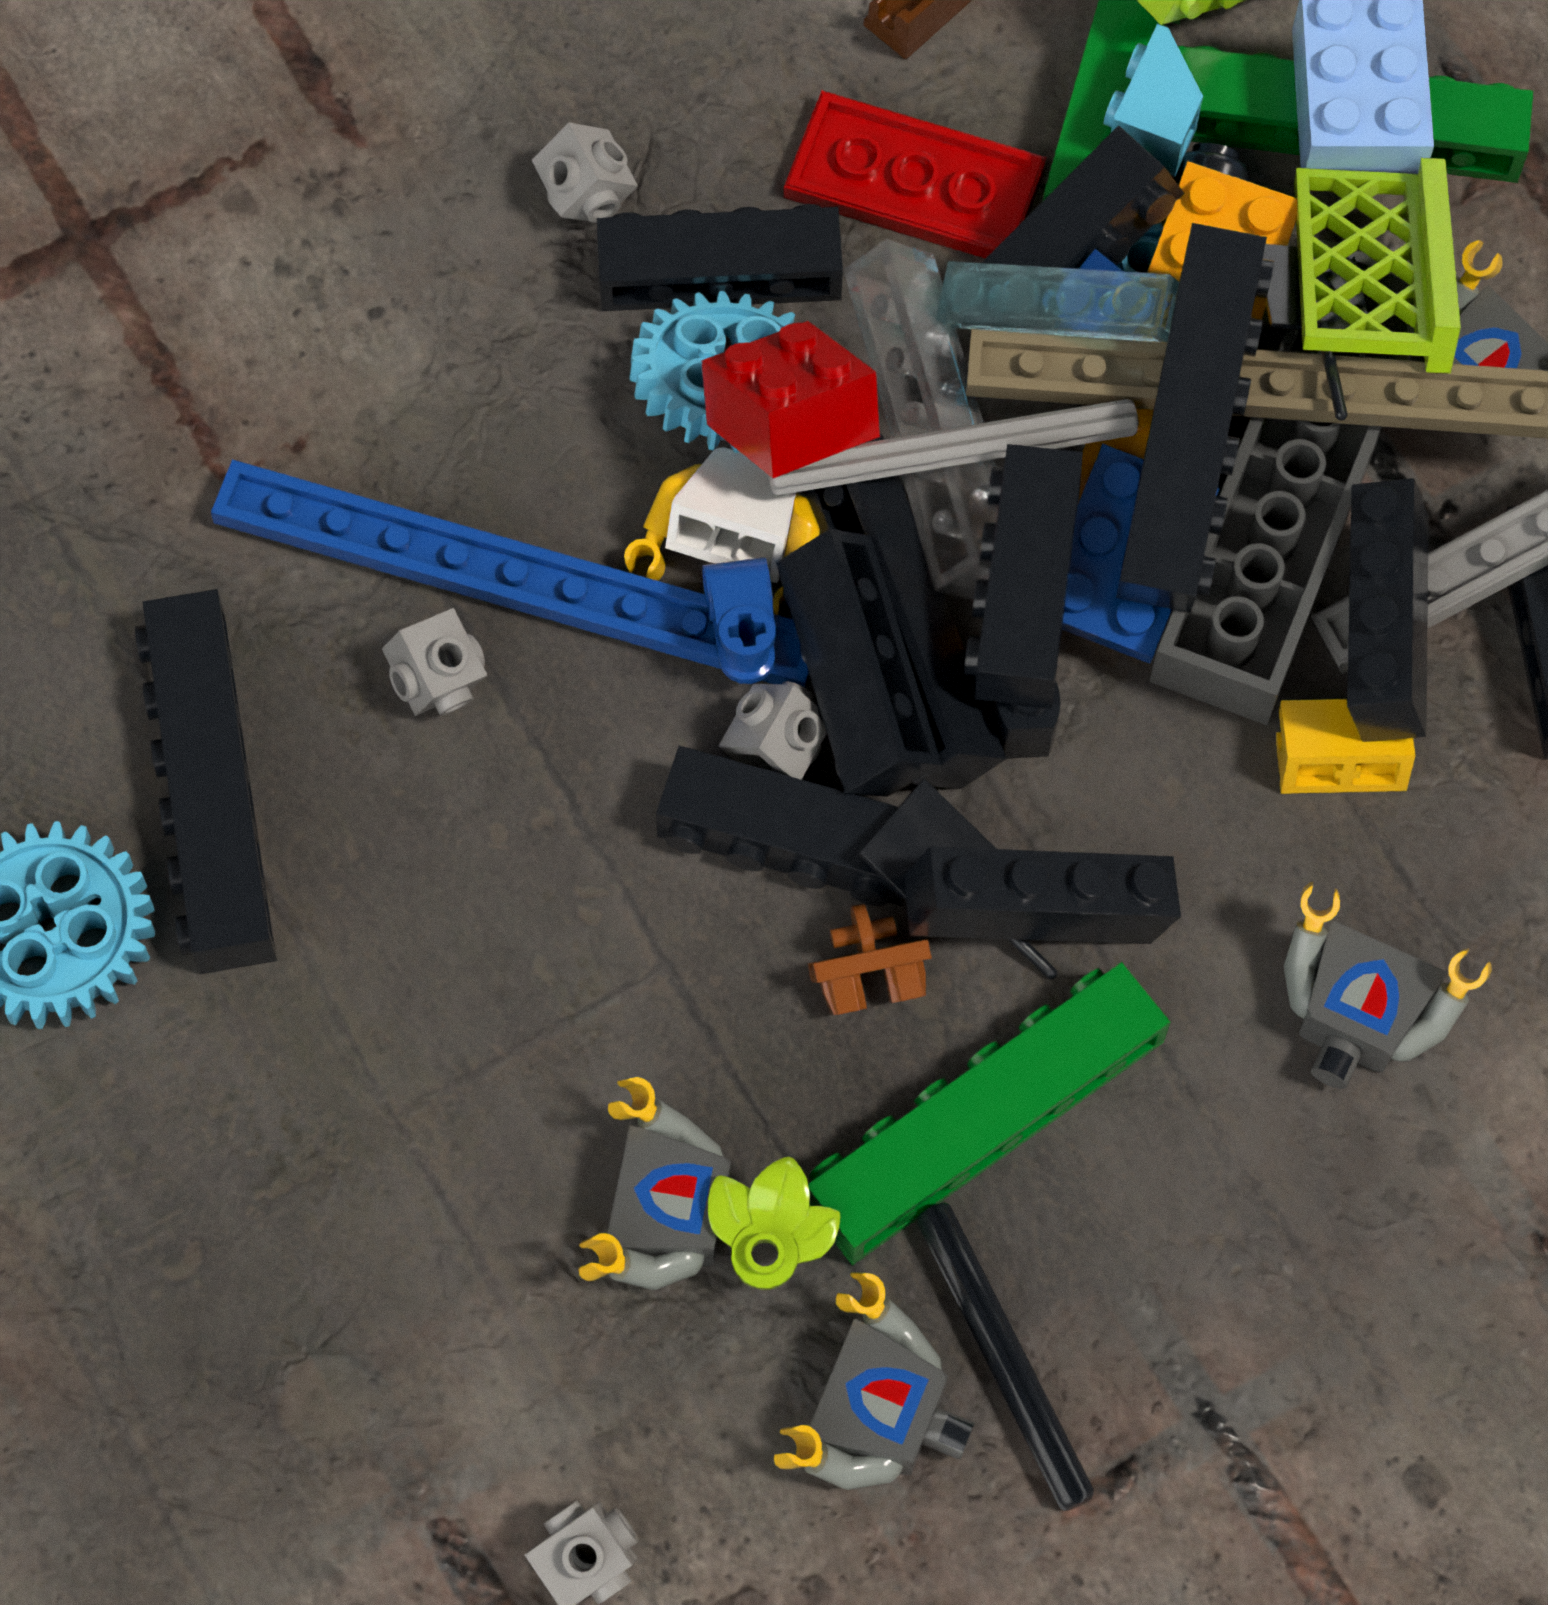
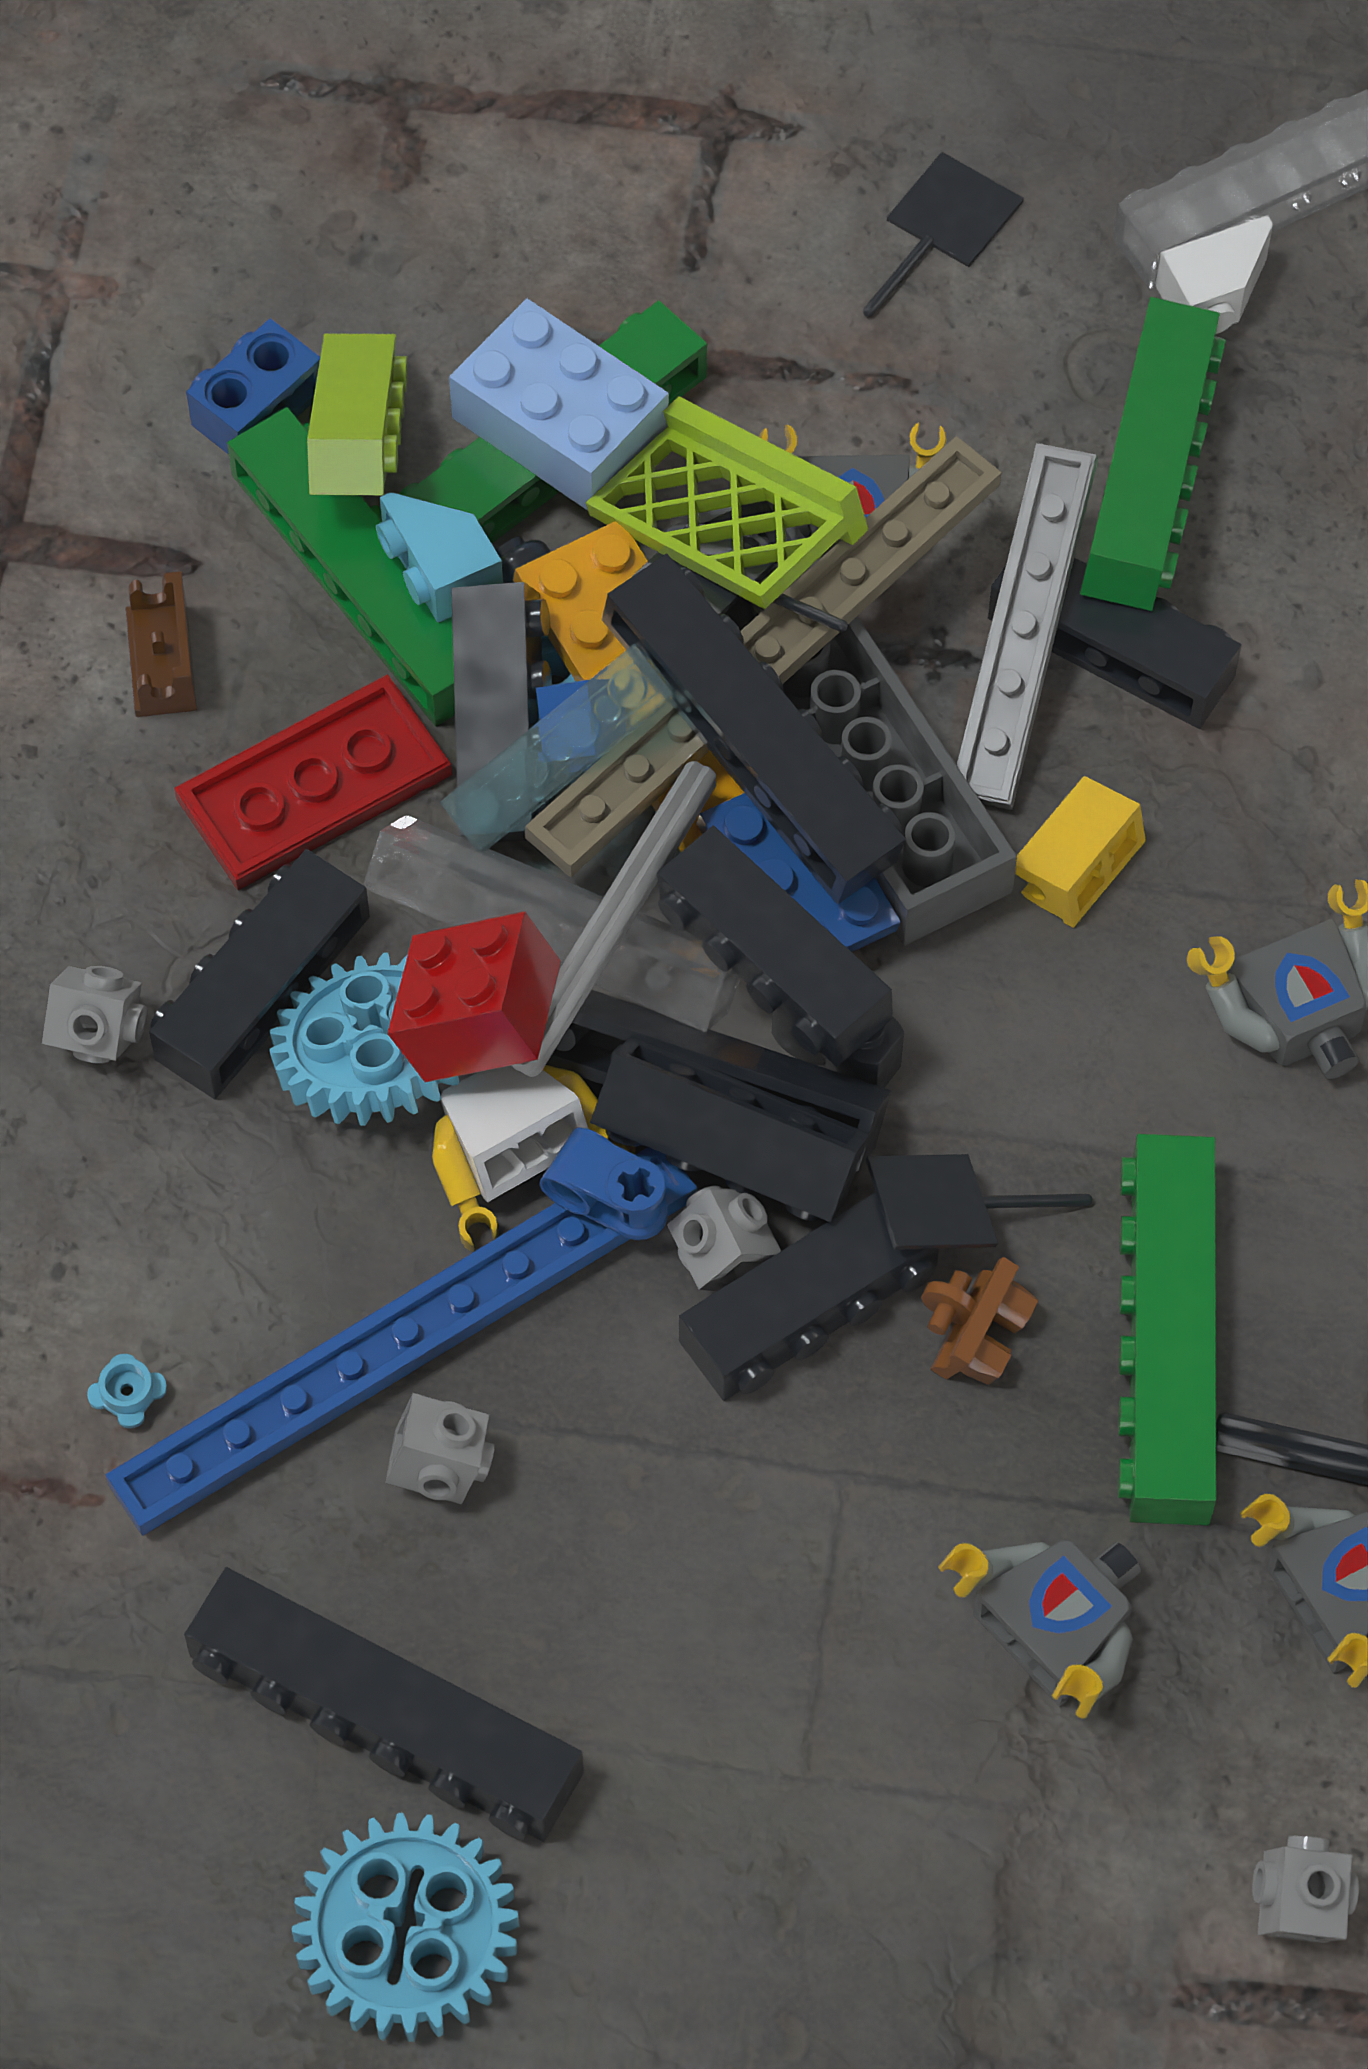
camera: 50 degrees left, 5 degrees down
lime plate [708,1157,840,1290] -> none
black brick [904,846,1181,944] -> none
black brick [1347,478,1429,742] -> none
none -> medium azure plate [87,1354,167,1429]

